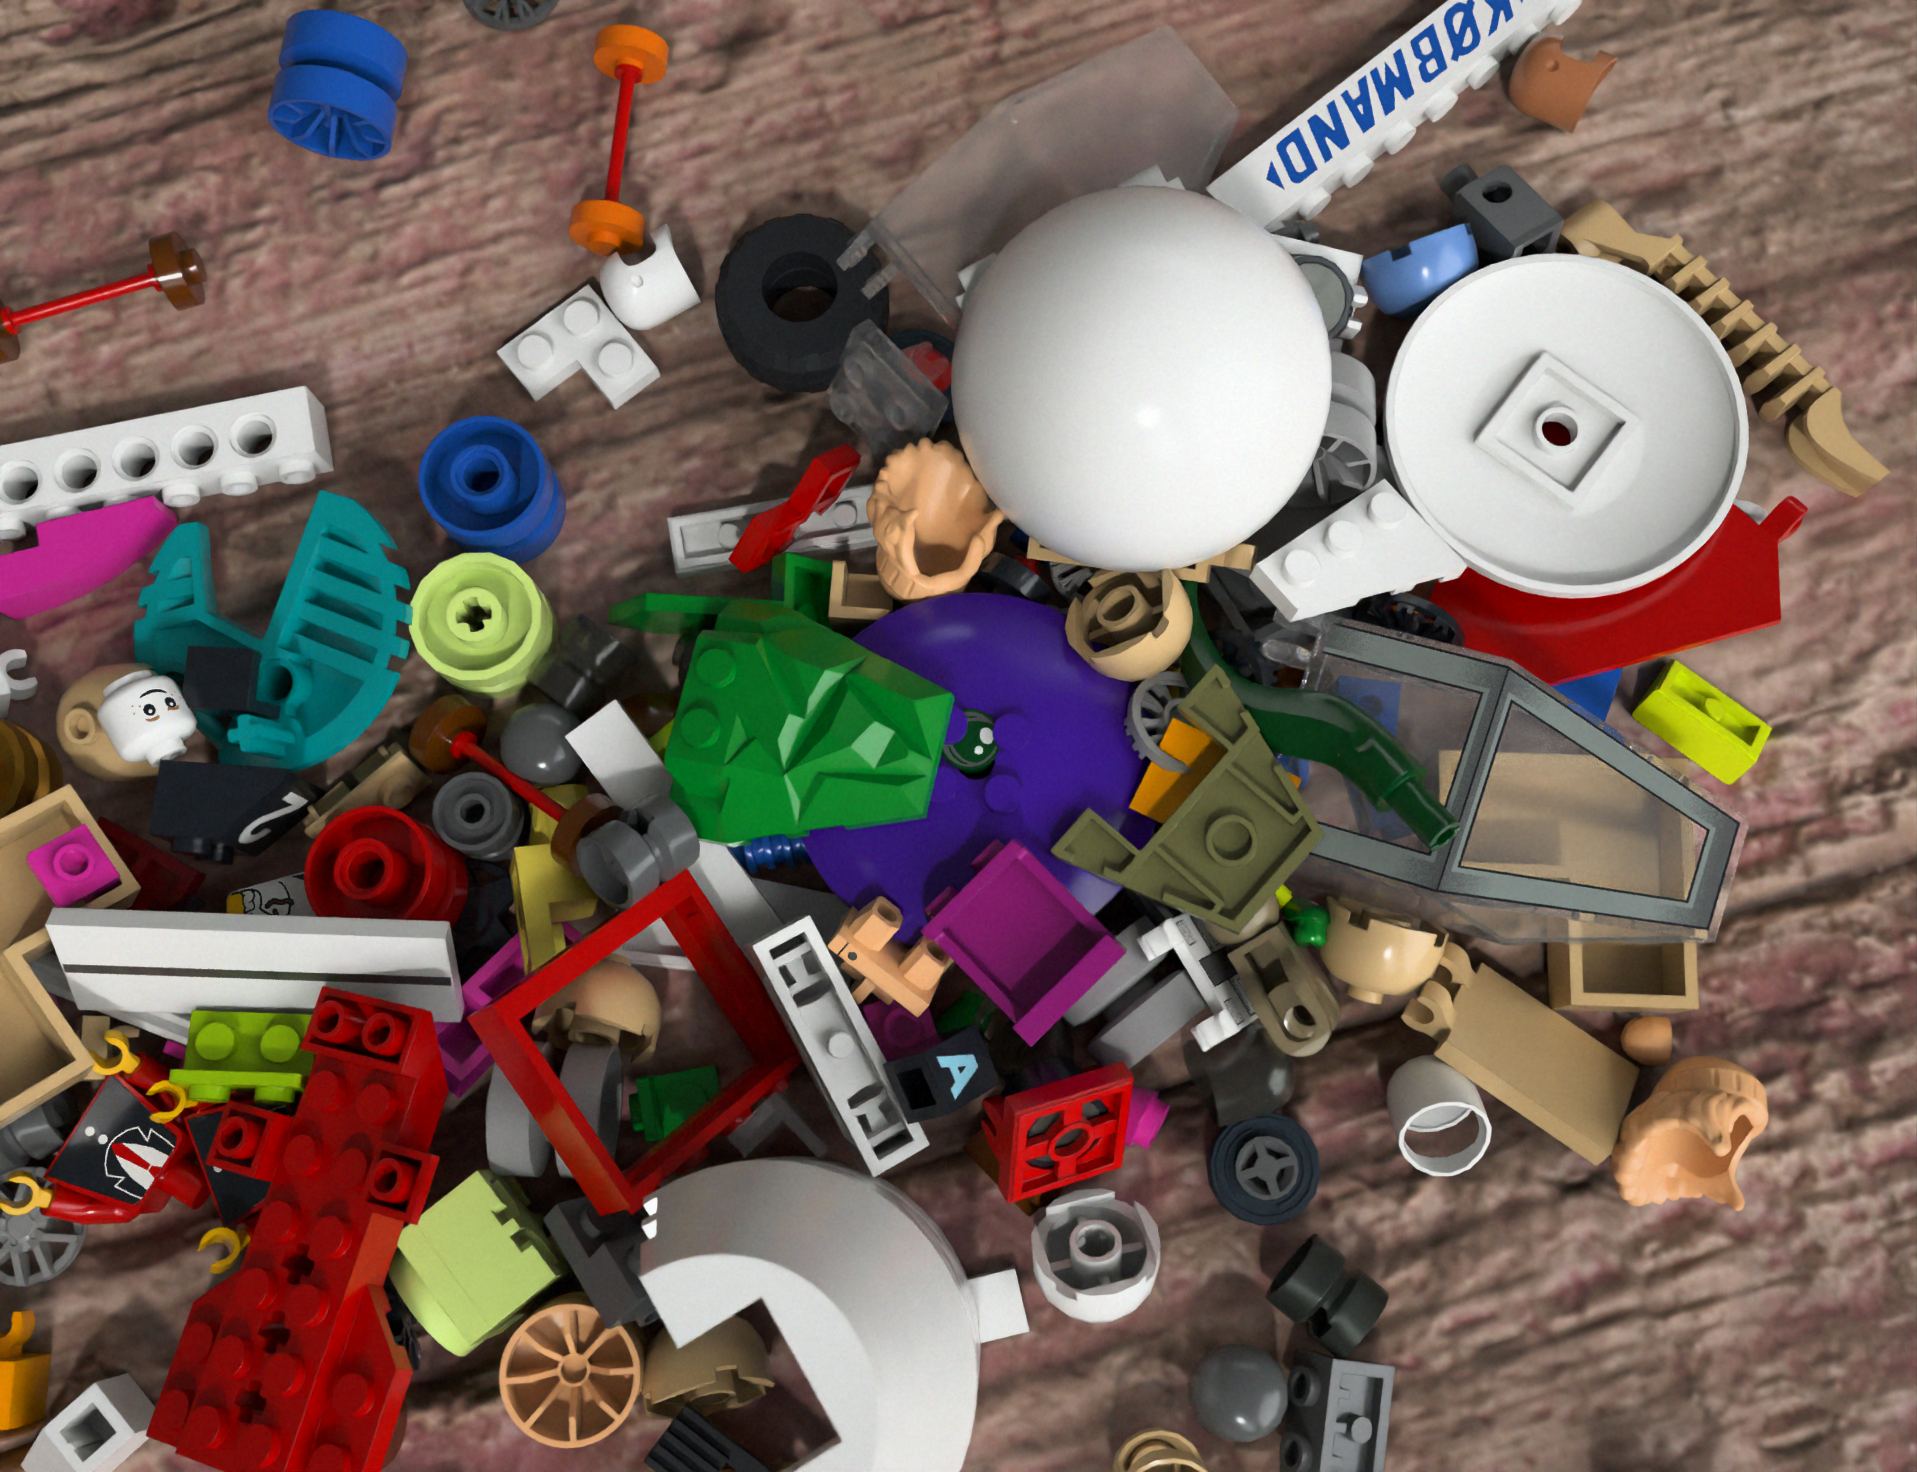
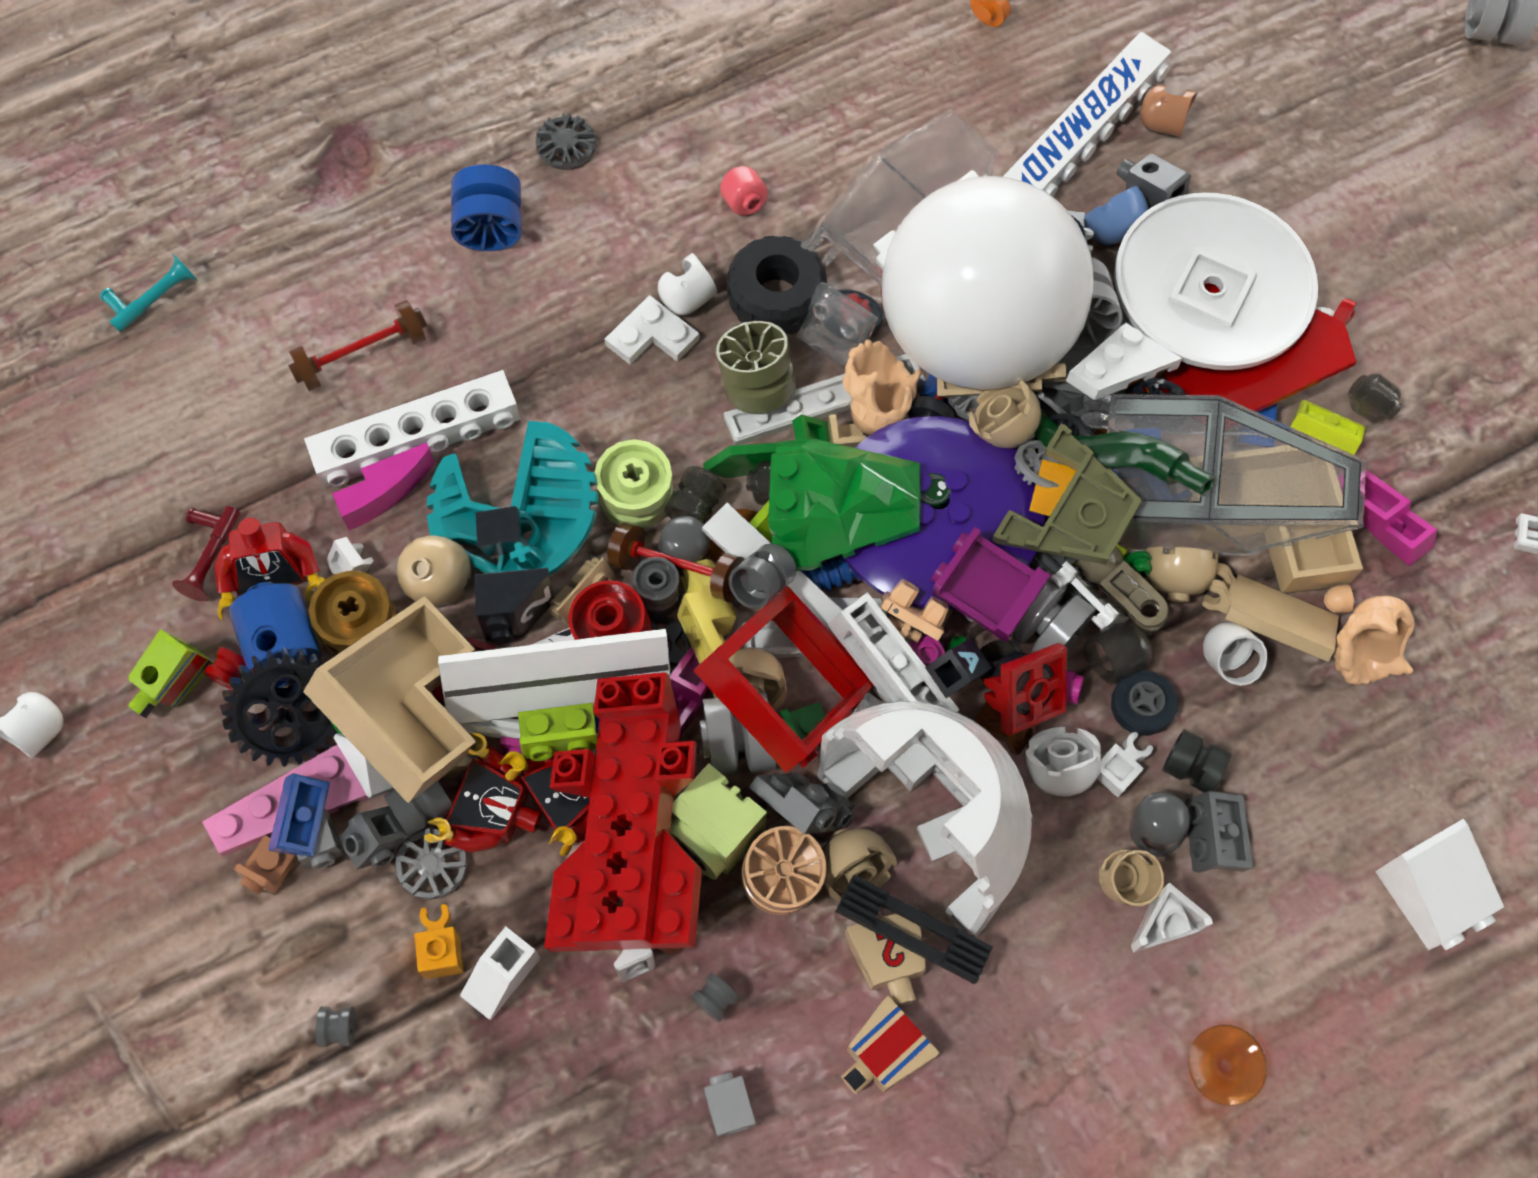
camera: 15 degrees left, 10 degrees down
dark pink bracket [26,823,121,908] -> none
white head [97,670,197,767] -> none
blue wheel [418,416,566,565] -> none
orange axle [568,24,669,257] -> none
red tile [728,443,862,573] -> none
tan piece [1554,199,1890,498] -> none
none -> olive wheel [716,321,796,414]
none -> coral head [720,166,768,216]
none -> white plate [1097,732,1153,797]
none -> dark pink slope [1336,466,1437,566]
none -> clear smoke head [1348,373,1402,424]

